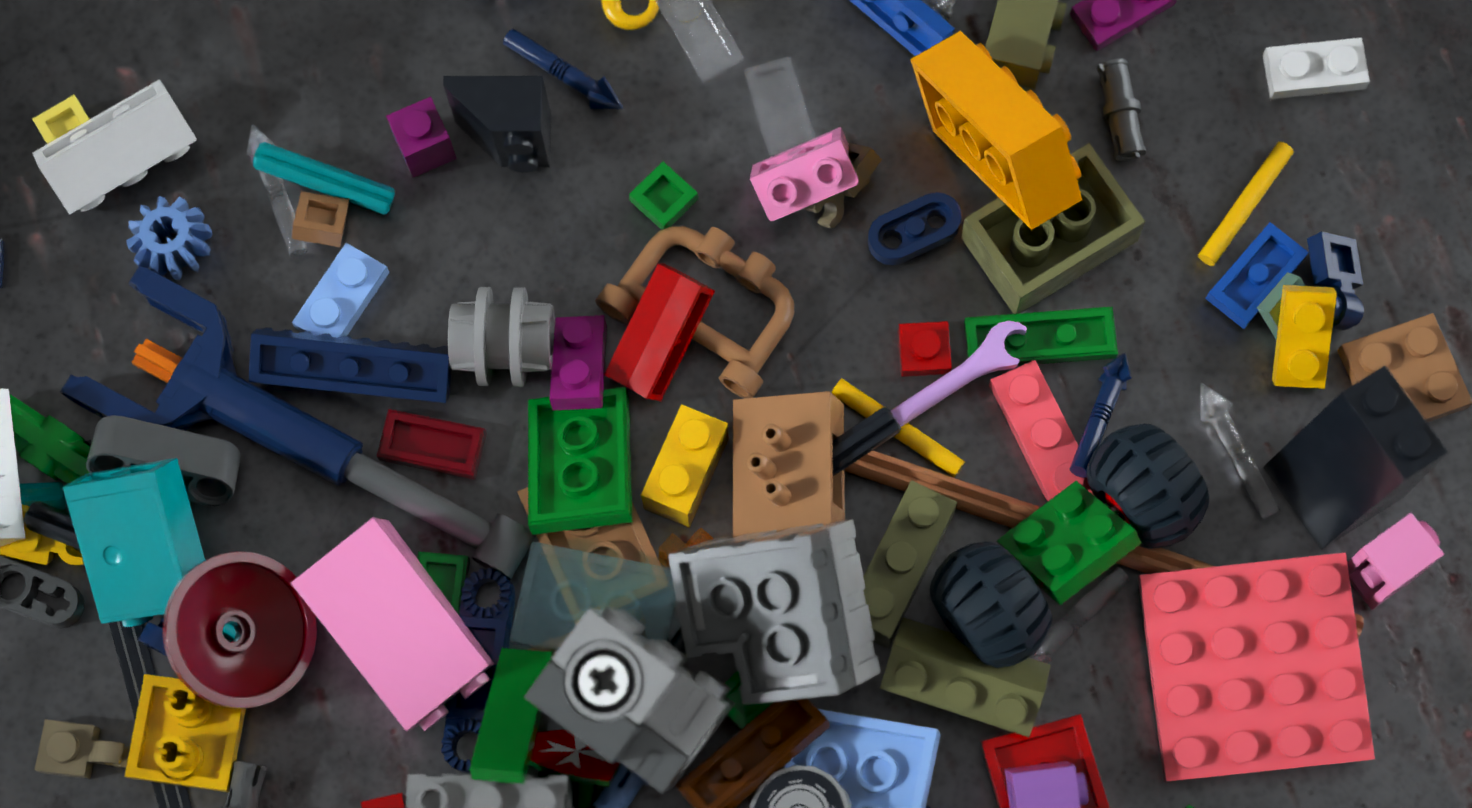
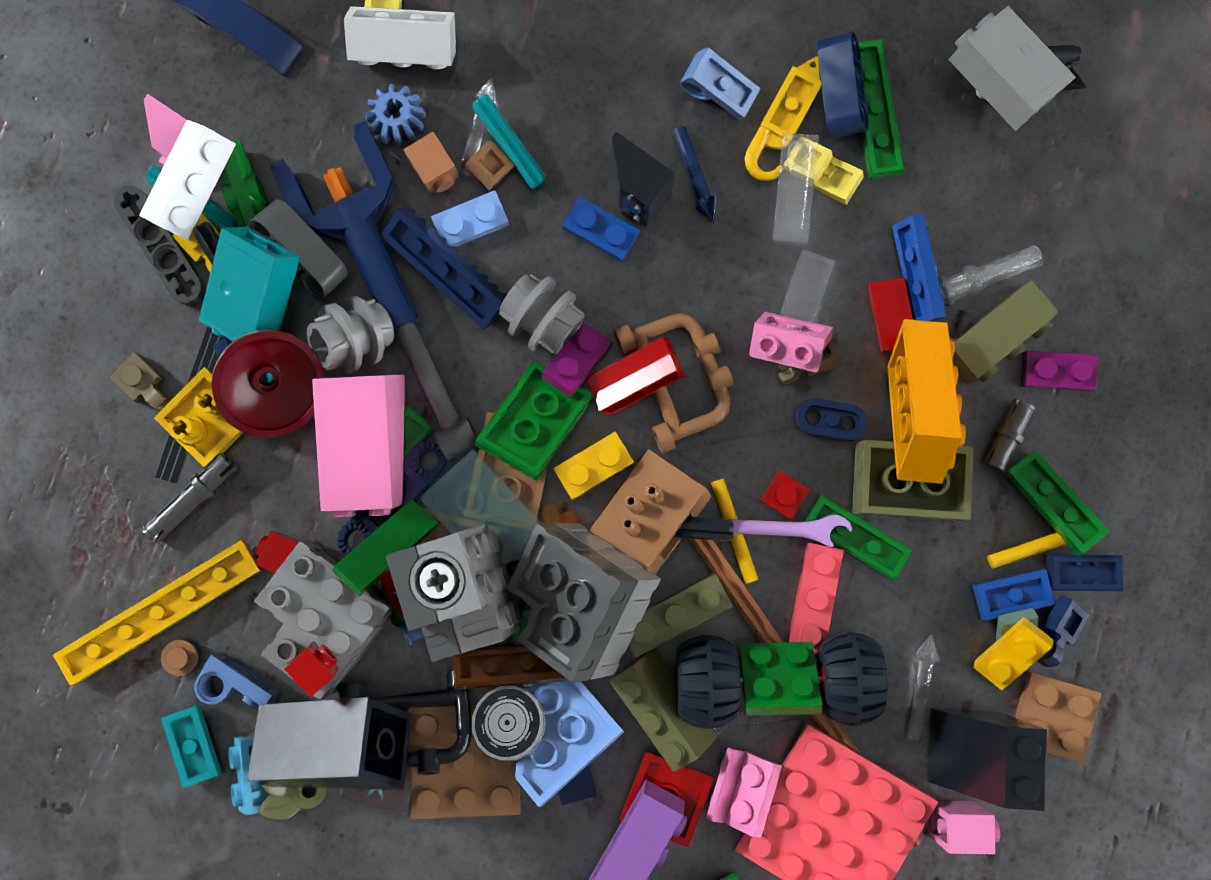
camera: 30 degrees right, 10 degrees up
dark red tile [376,409,487,480] -> none
magenta brick [386,96,457,178] -> none
green plate [629,161,698,230] -> none
dark blue piece [1070,352,1132,478] -> none
white plate [1263,37,1370,99] -> none
none -> light grey piece [307,296,394,373]
none -> nougat brick [403,132,459,194]
none -> blue plate [562,196,640,263]
none -> bright pink bracket [706,748,782,838]
none -> red tile [867,277,913,353]
none -> green plate [1005,450,1110,556]
none -> dark blue plate [1047,555,1124,592]

